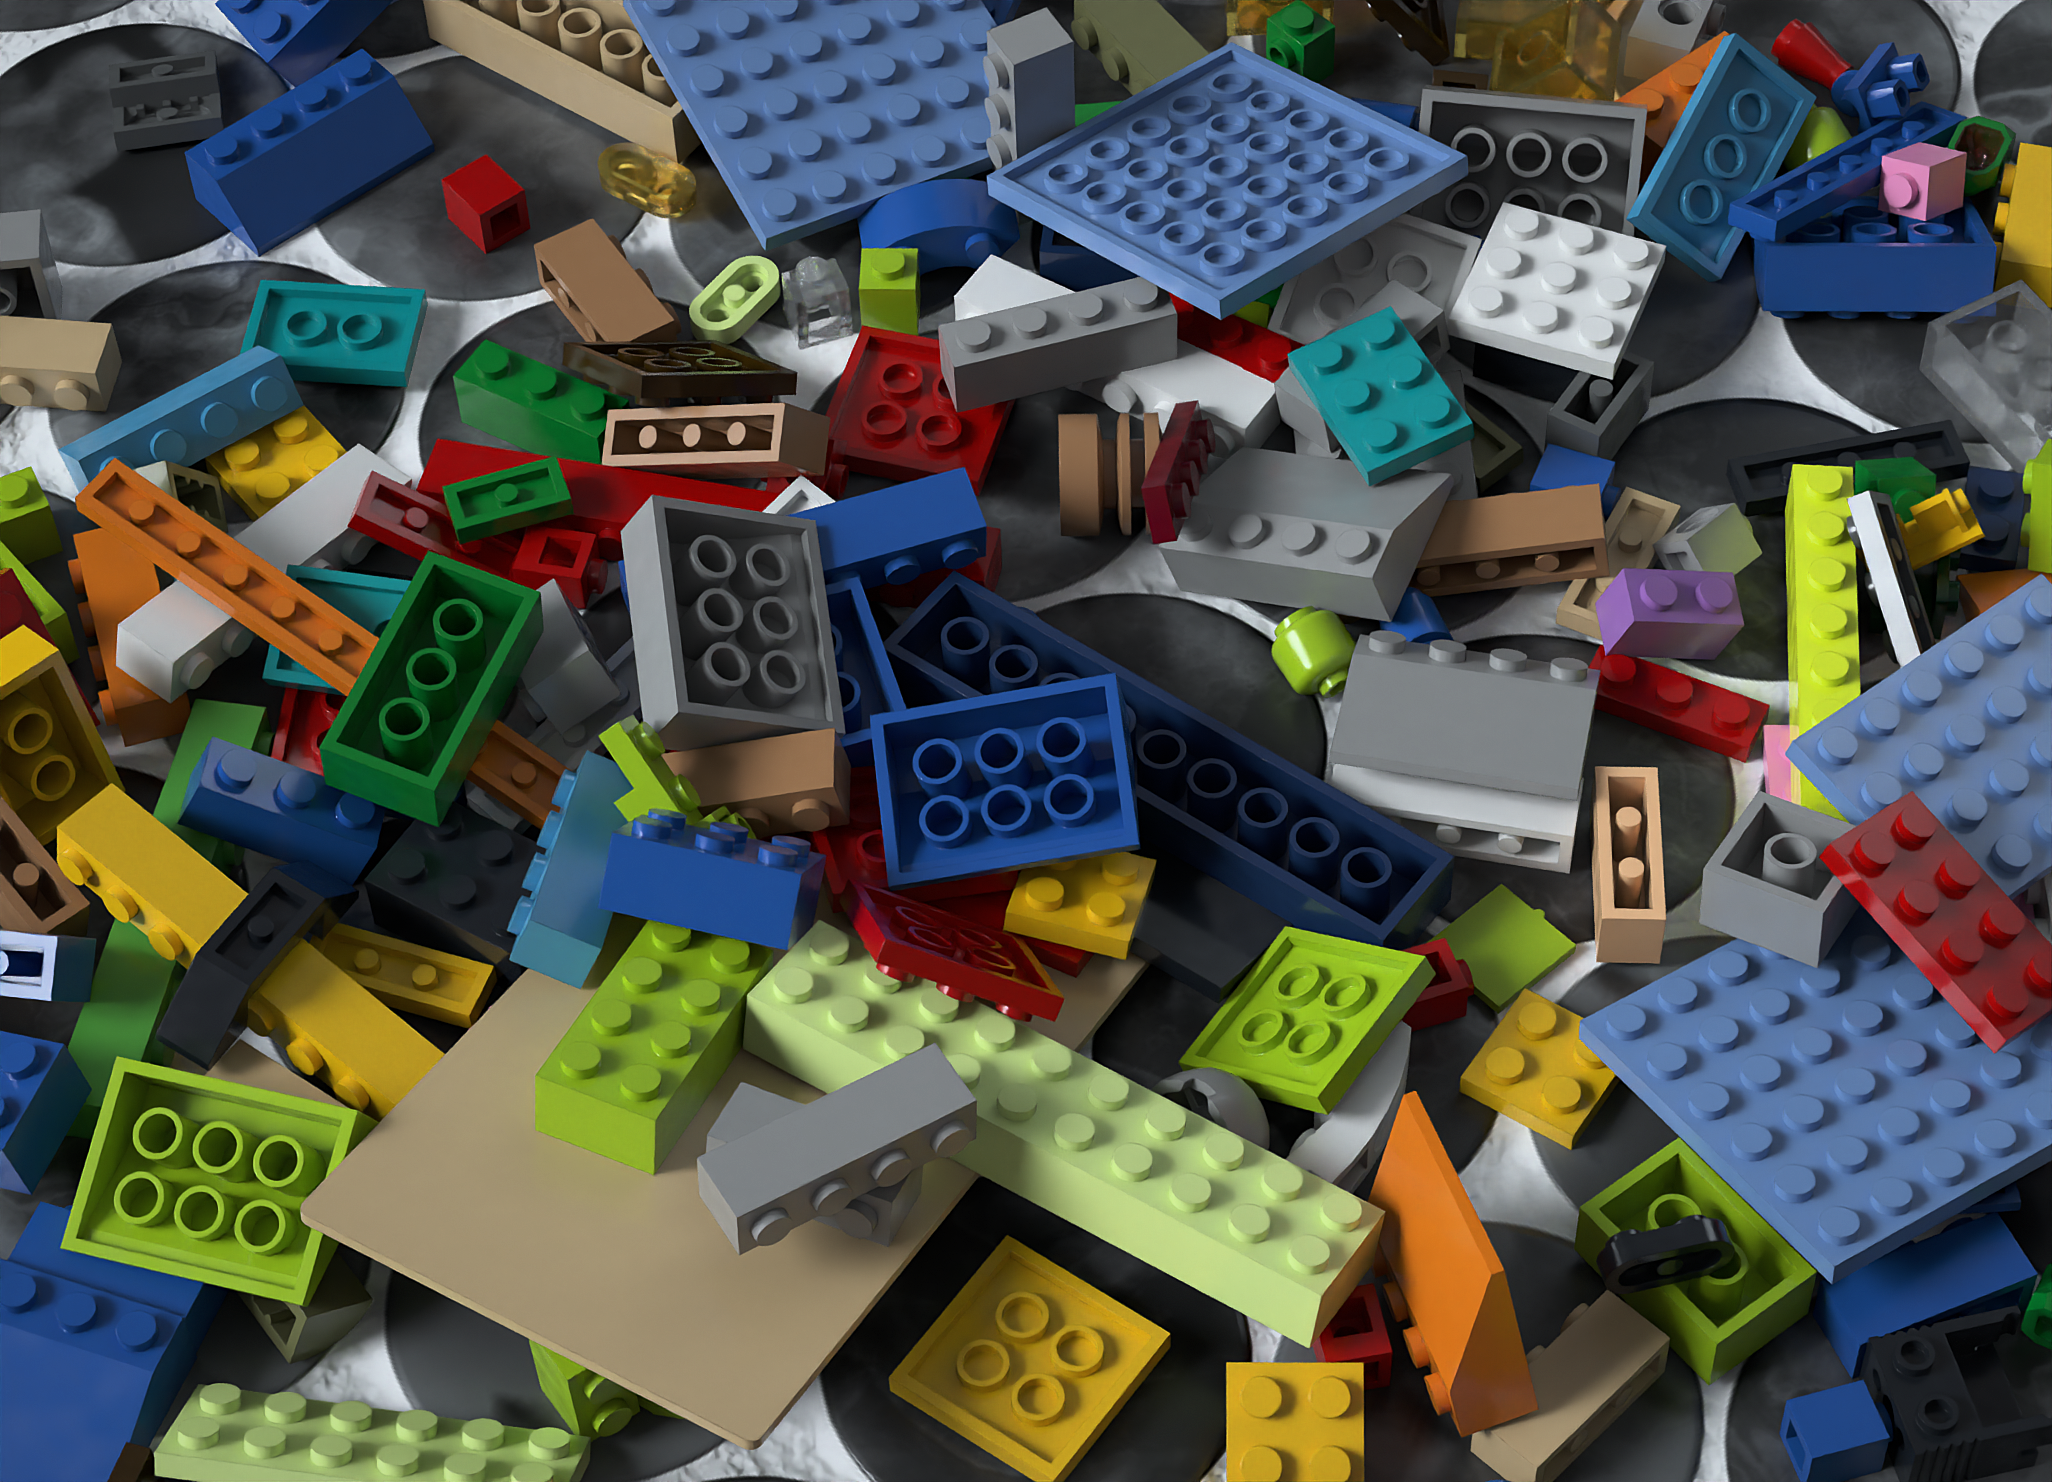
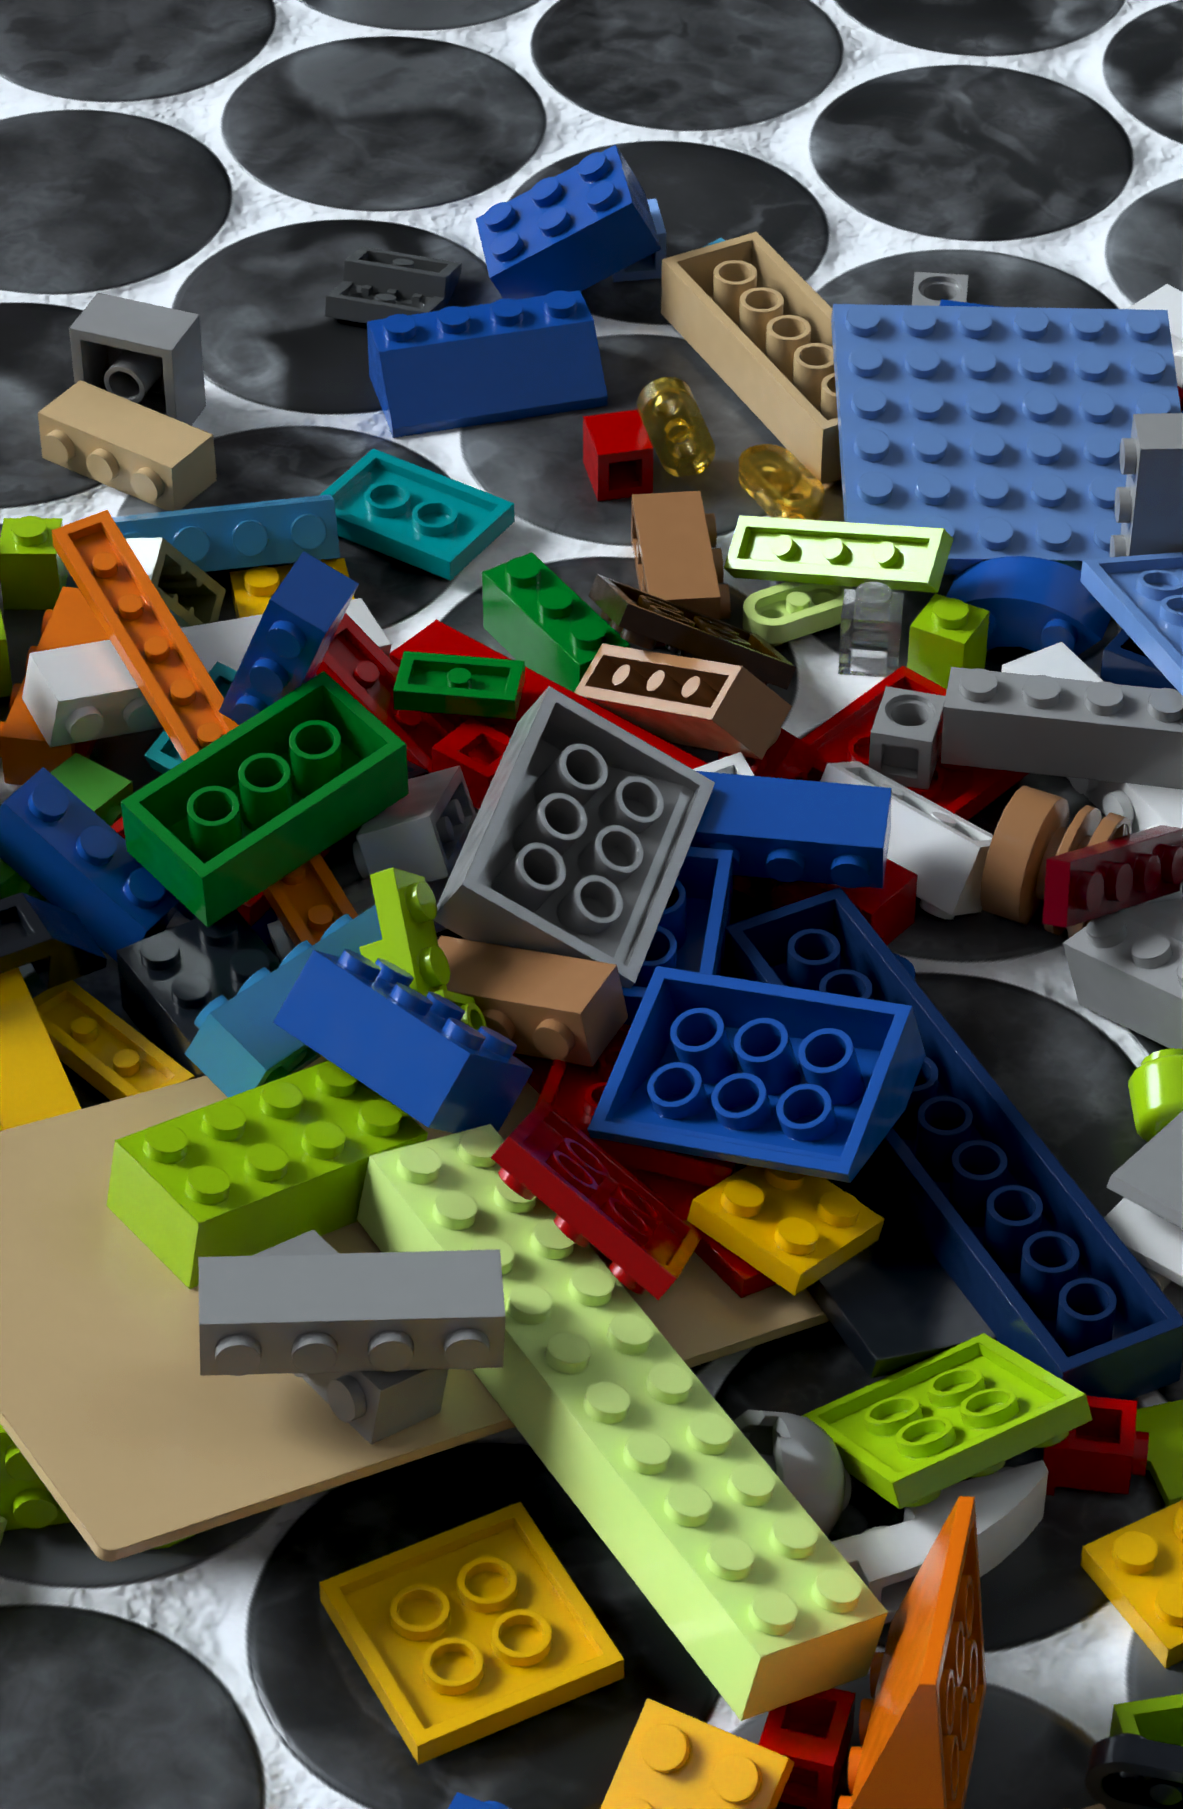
camera: 25 degrees right, 10 degrees down
none -> blue brick [219,551,359,725]
none -> clear yellow plate [637,377,716,477]
none -> plate [724,515,953,593]
none -> white brick [820,761,993,920]
none -> light grey brick [869,686,945,790]

